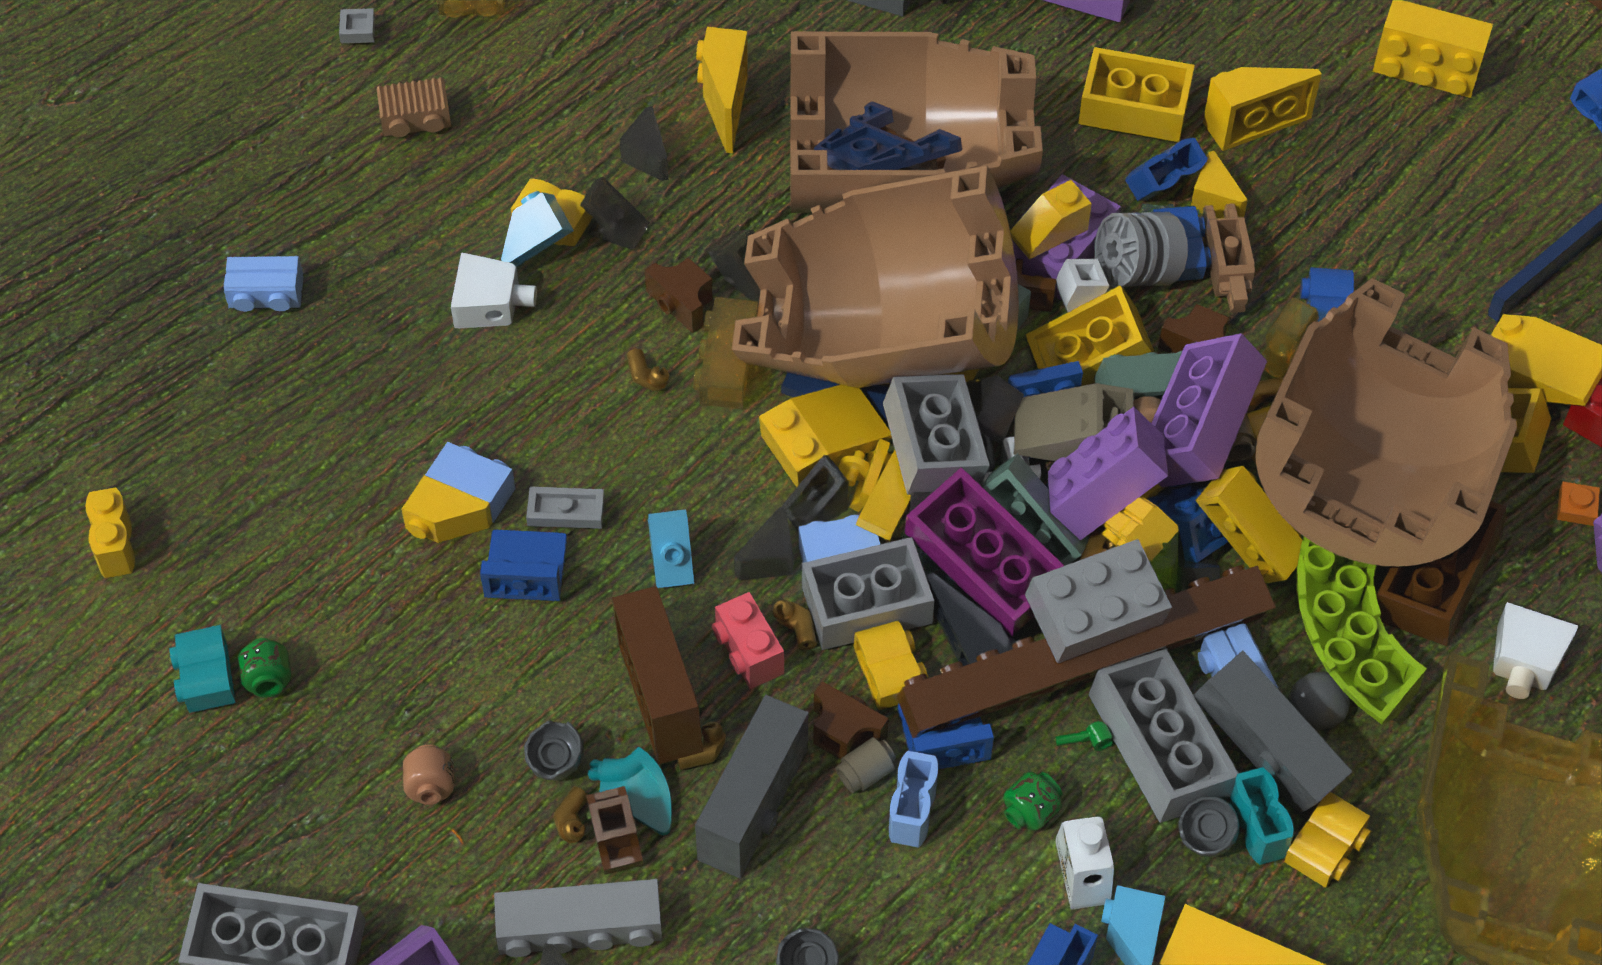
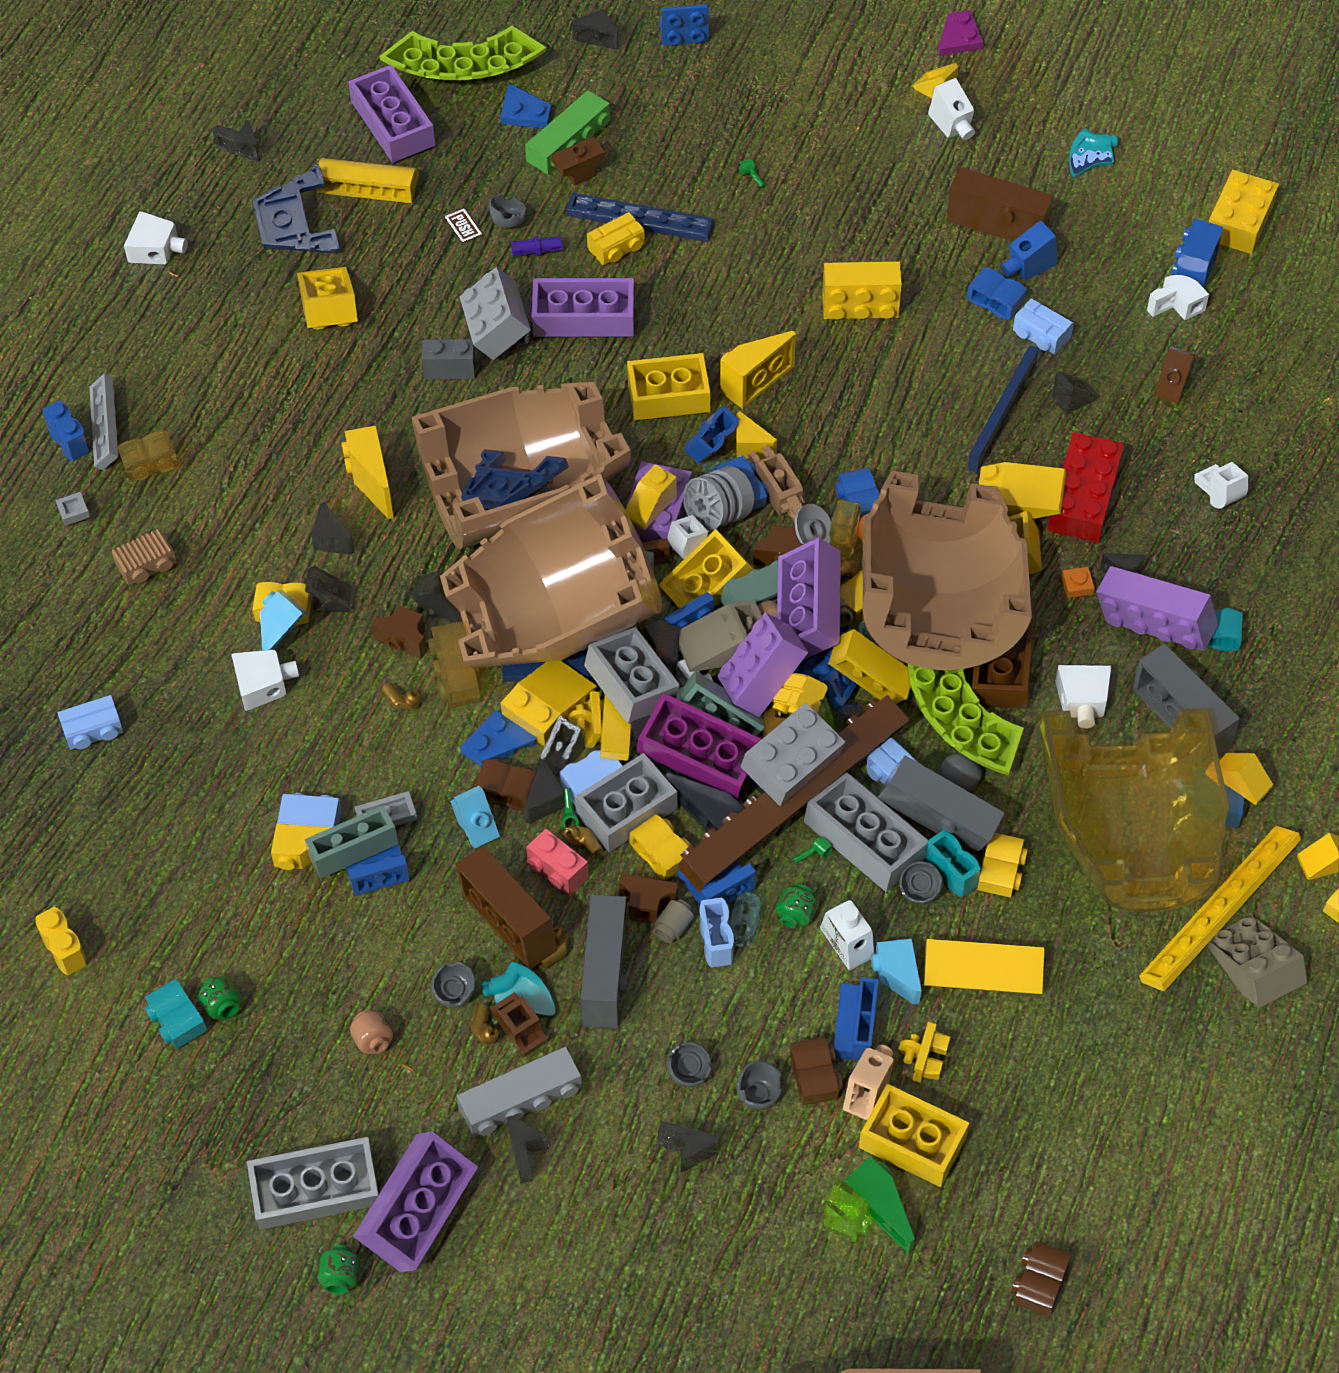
camera: 20 degrees left, 0 degrees up
none -> sand green brick [304,805,398,878]
none -> blue wing [460,710,537,767]
none -> reddish brown brick [474,759,538,811]
none -> green hand [561,789,579,829]
none -> clear light blue beam [730,892,761,946]
none -> light grey dish [795,504,835,546]

